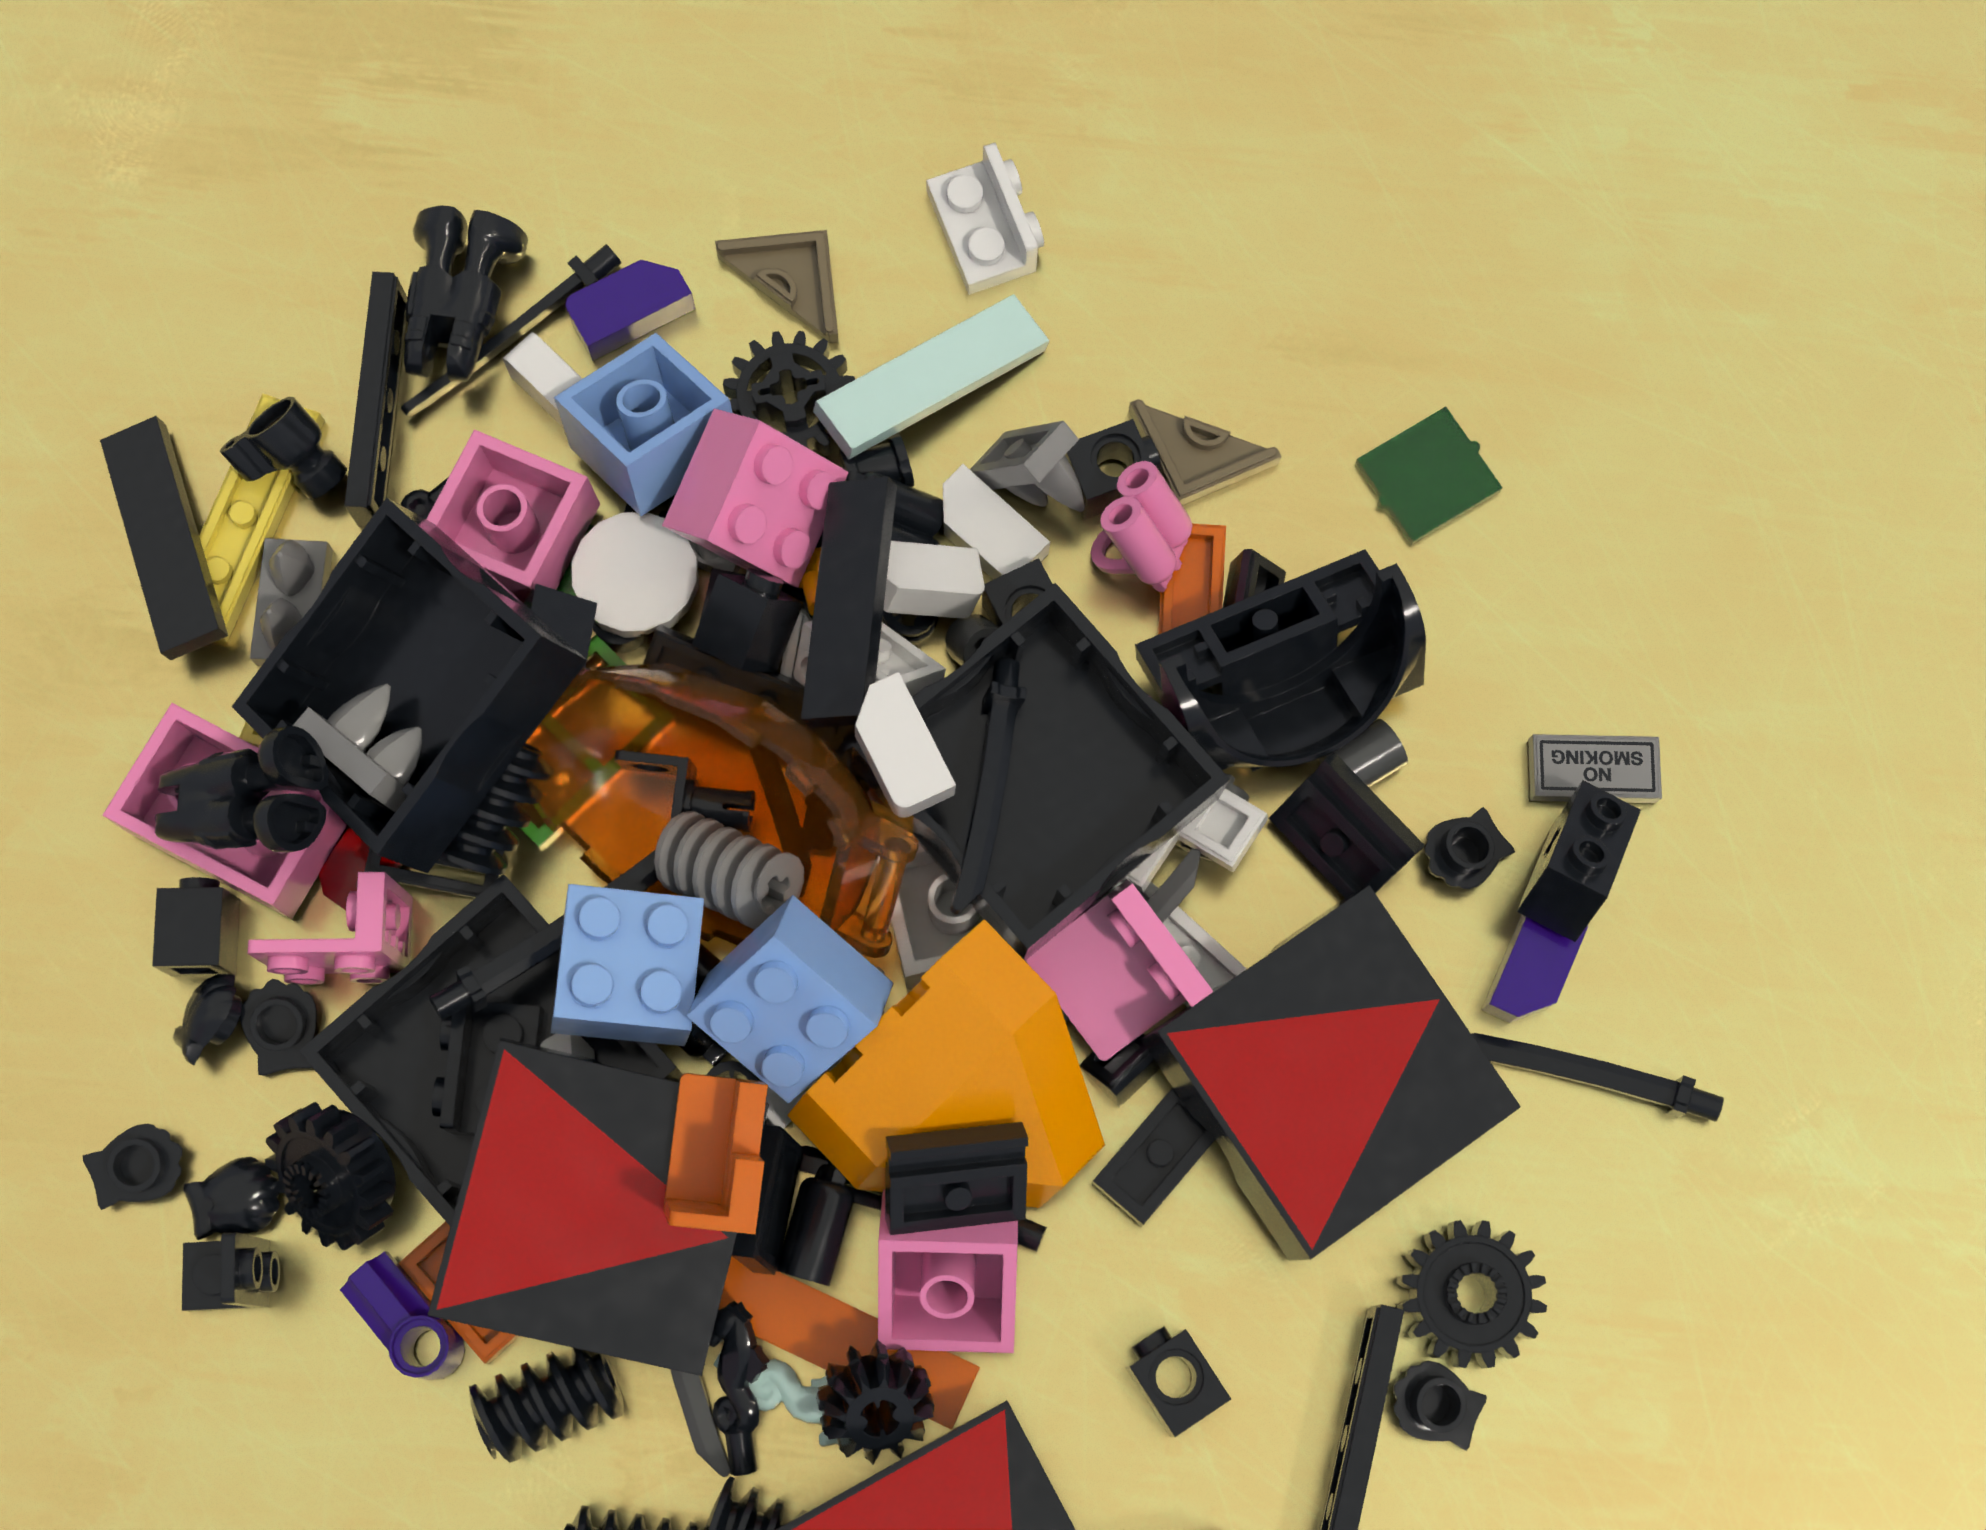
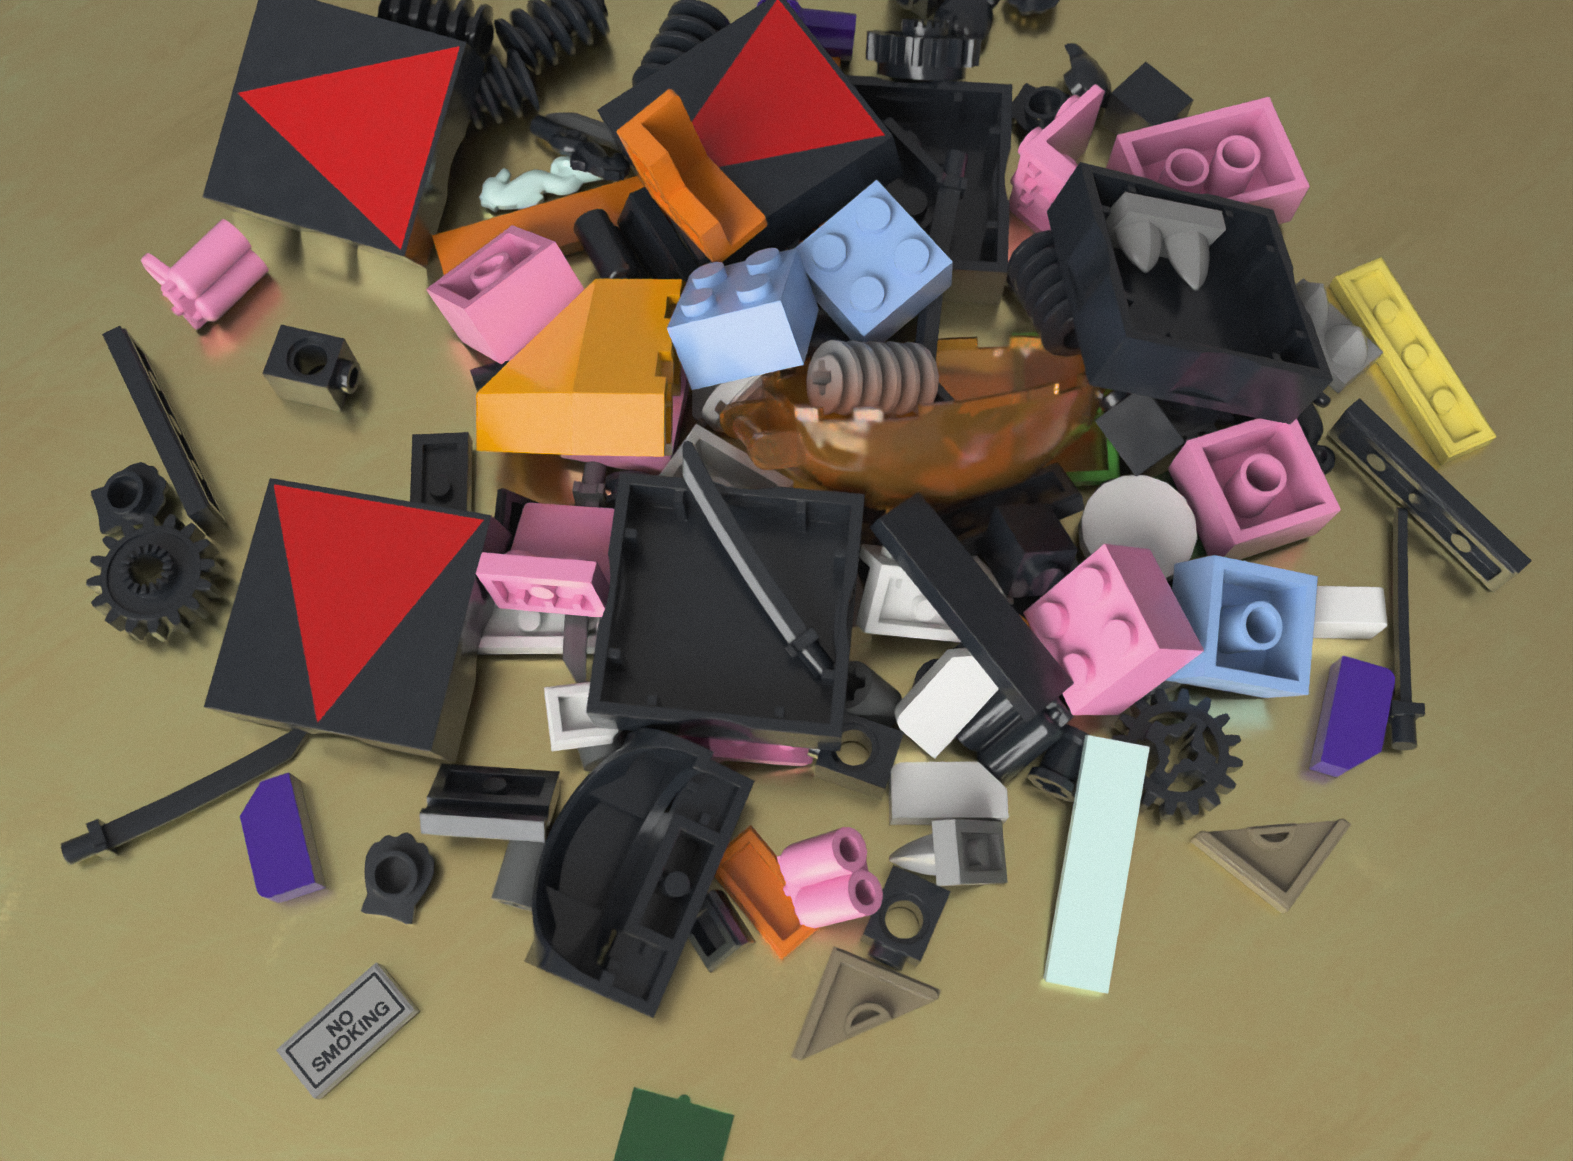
camera: 140 degrees right, 5 degrees down
black tile [100,416,228,660] -> none
black piece [155,726,329,854] -> none
black piece [220,397,347,500] -> none
black piece [404,205,528,382] -> none
black gear [816,1339,935,1465] -> none
white piece [855,672,956,818] -> none
black plate [885,1122,1028,1235] -> none
white bracket [926,143,1044,295] -> none
black brick [1517,780,1641,942] -> none

